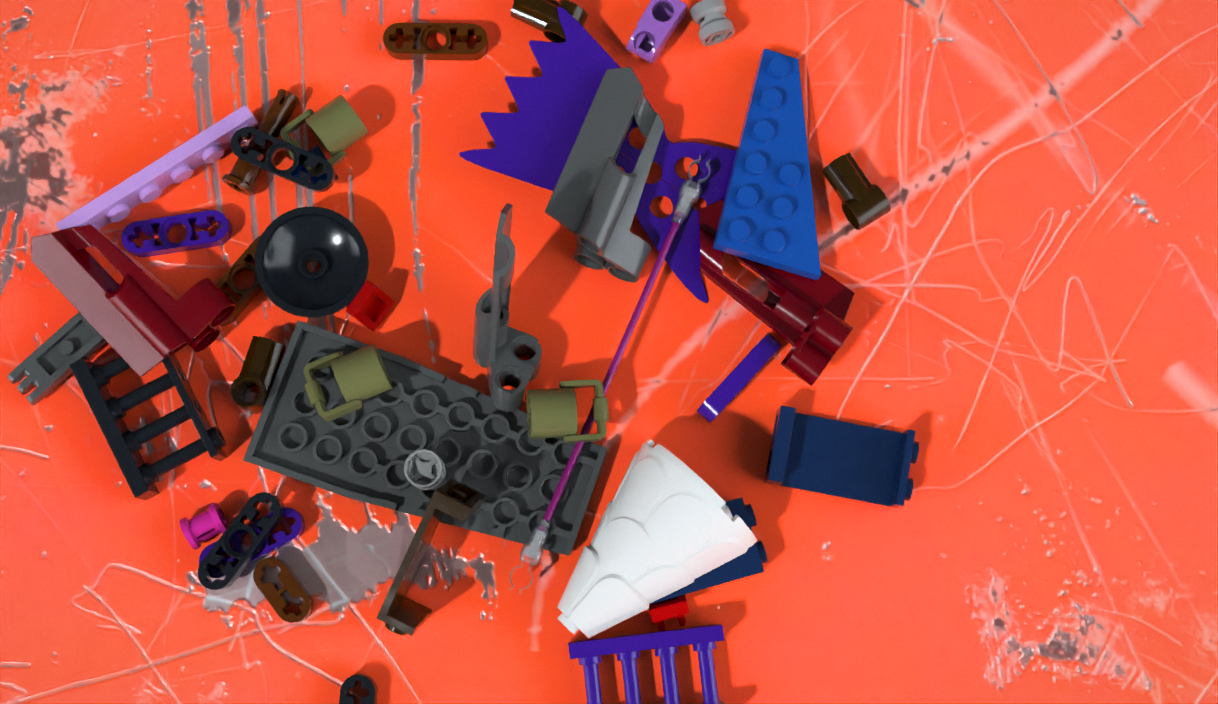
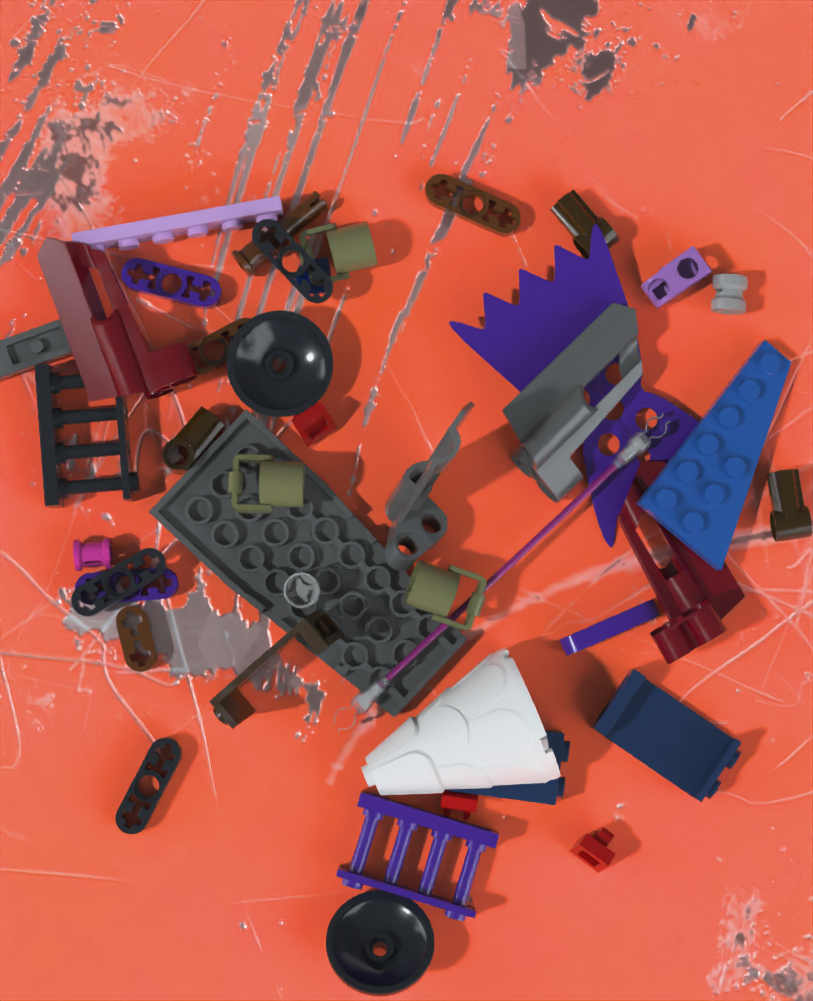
camera: 25 degrees right, 5 degrees up
none -> red tile [570,827,616,873]

